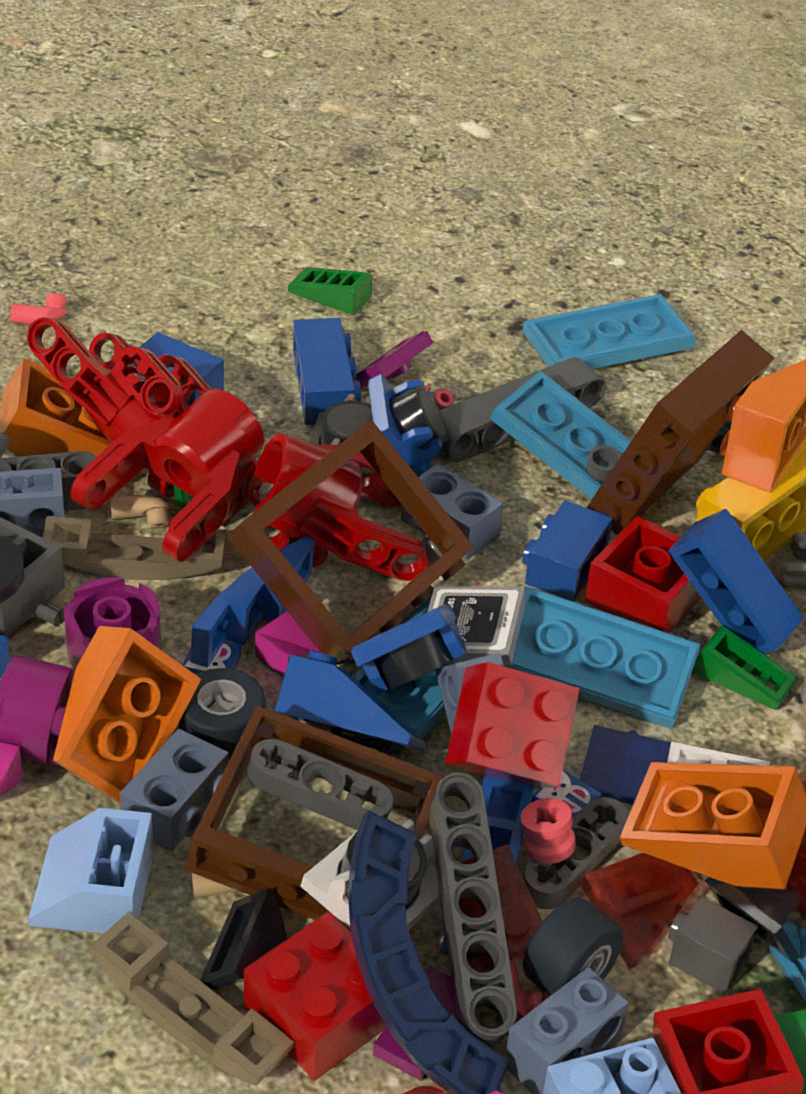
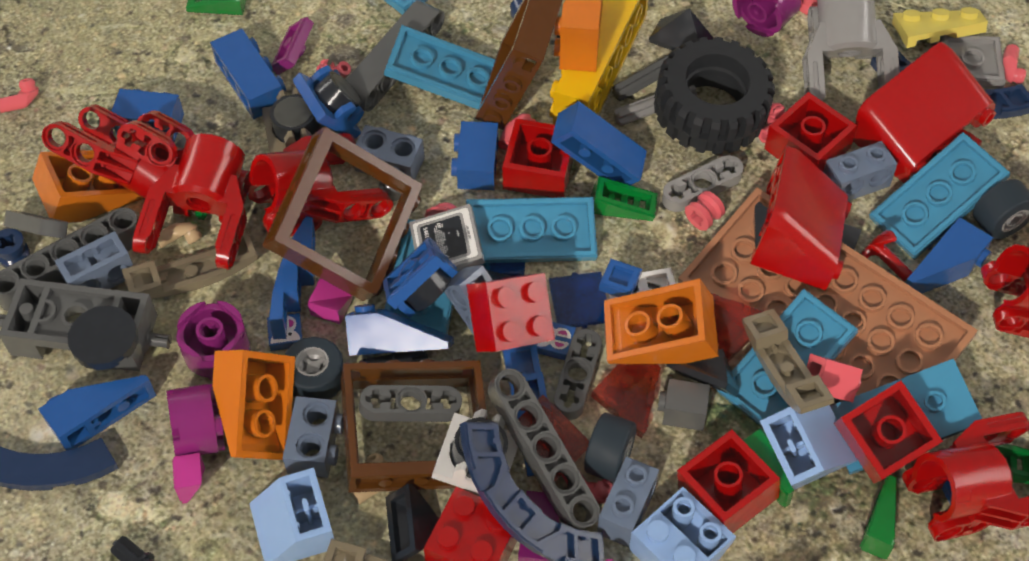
camera: 20 degrees left, 15 degrees up
coral wheel [520,798,576,864] -> none
dark grey hinge [587,445,622,481] -> none
none -> blue tile [599,258,642,297]

